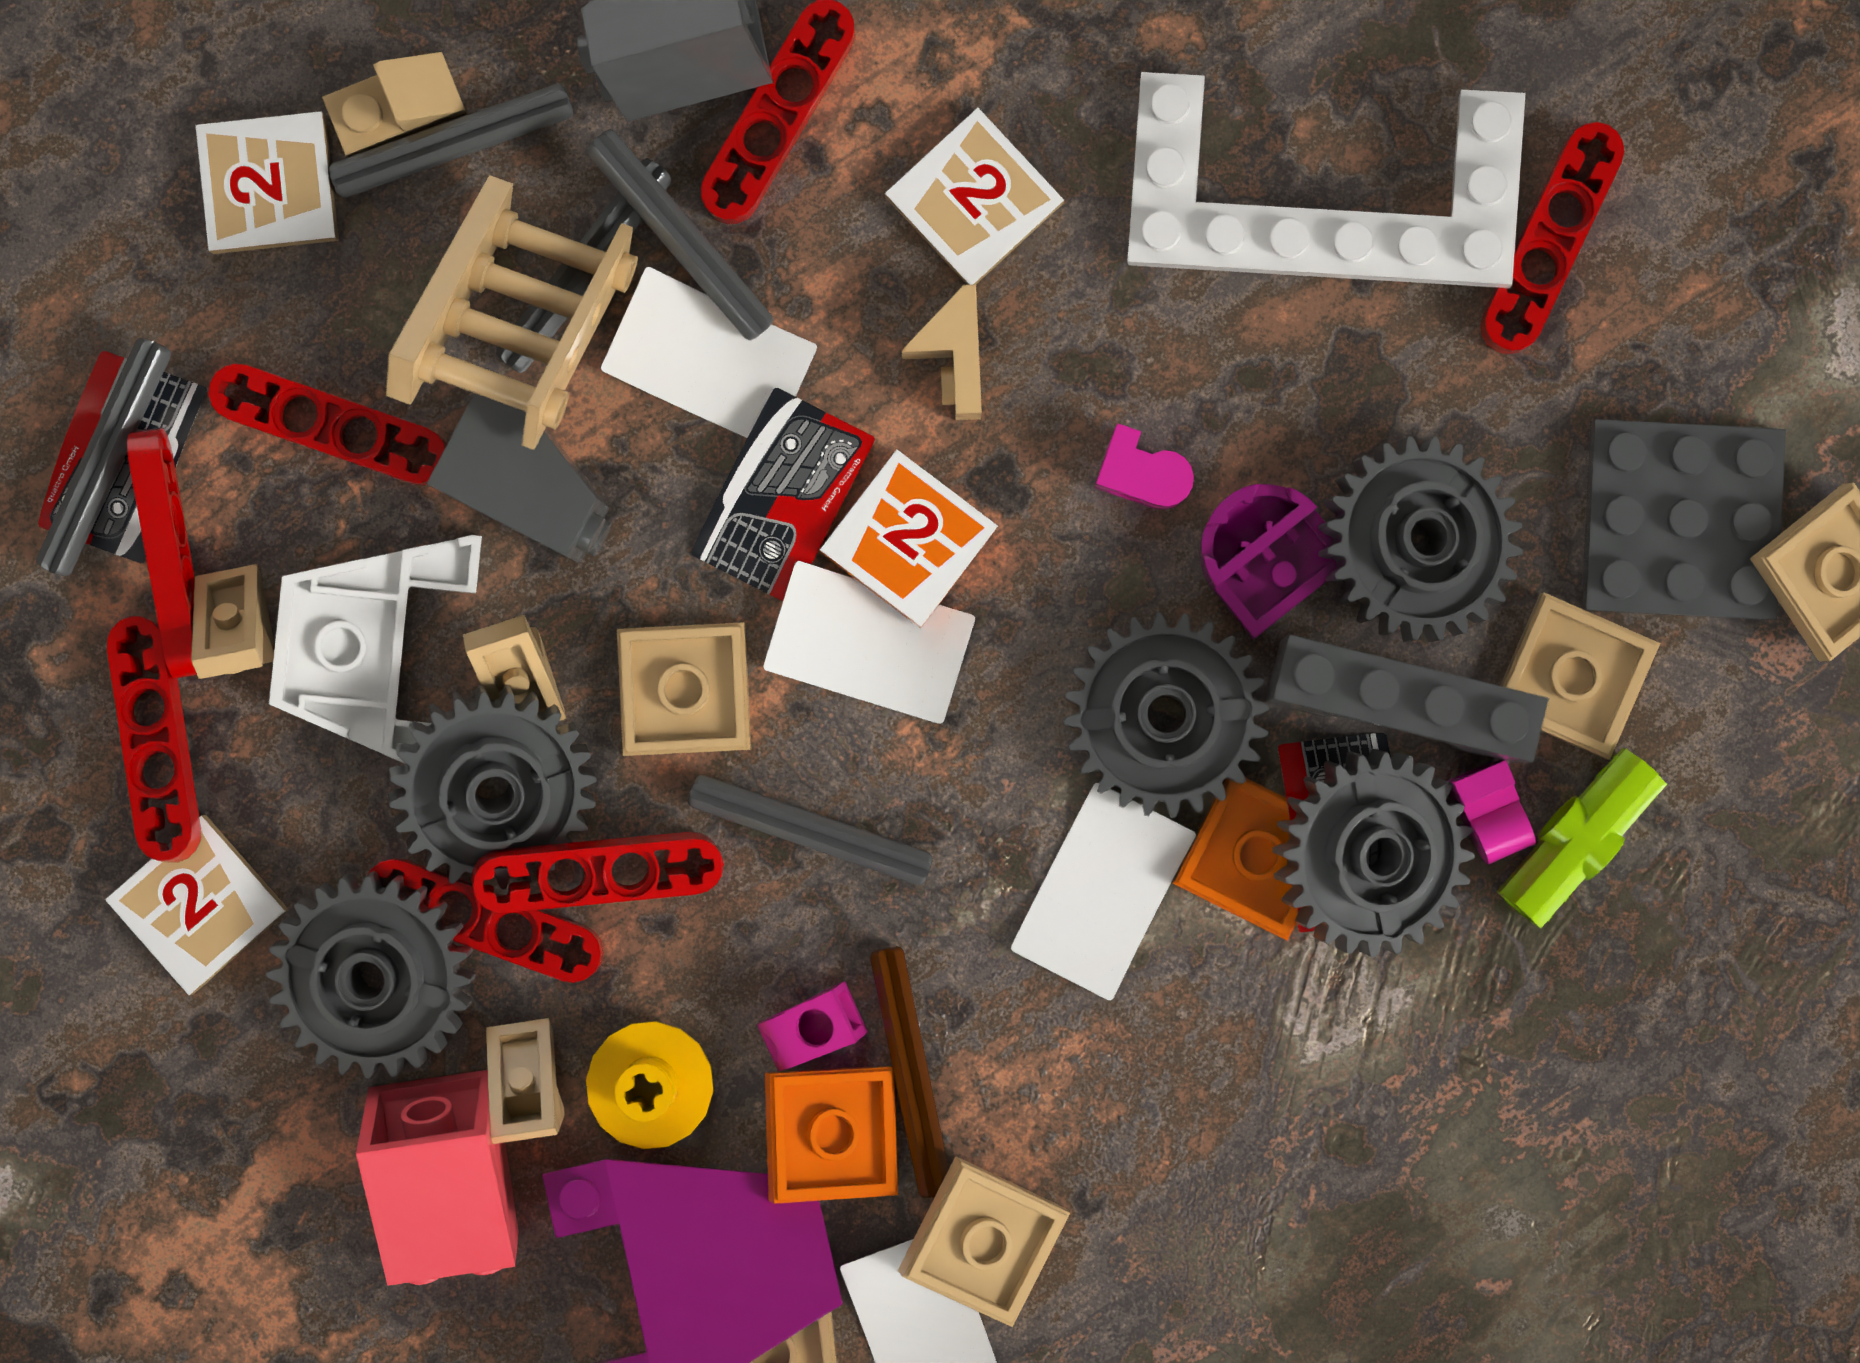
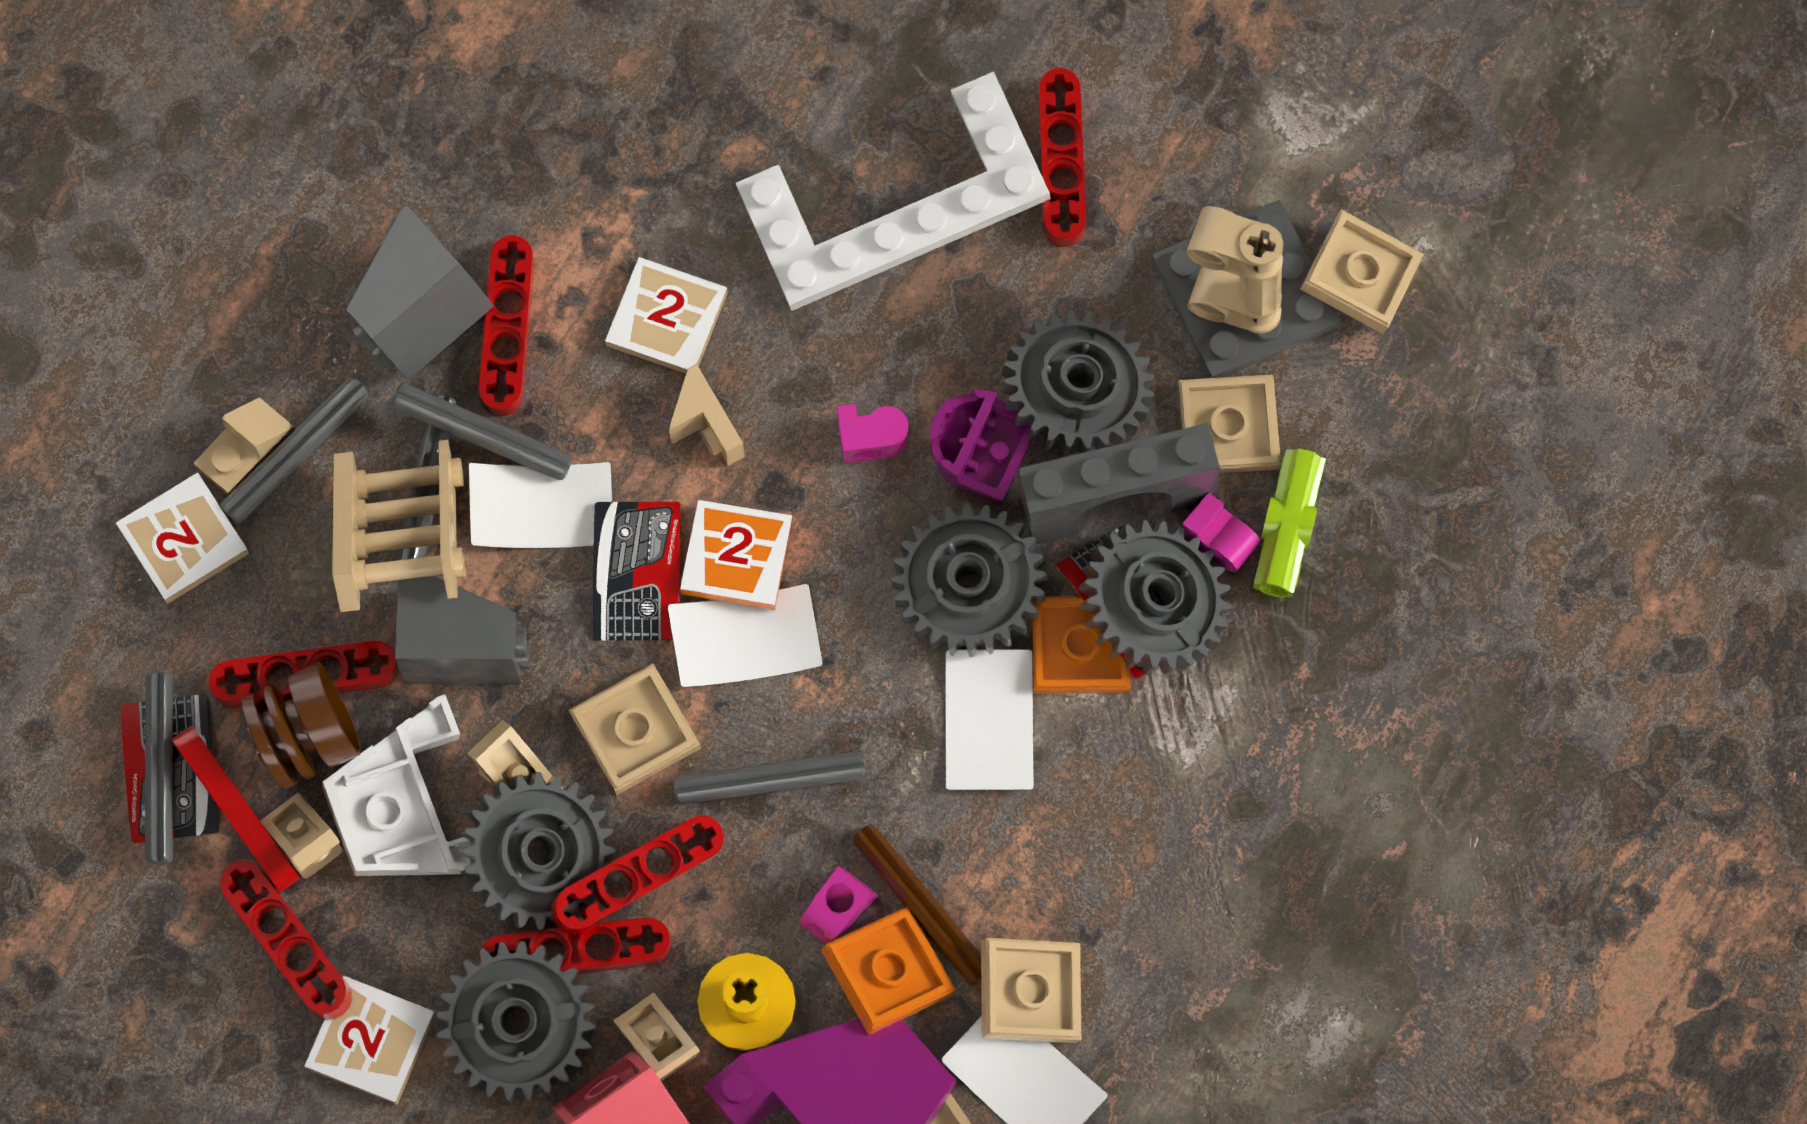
camera: 25 degrees left, 15 degrees down
none -> reddish brown wheel [241,662,362,790]
none -> tan piece [1186,206,1283,334]

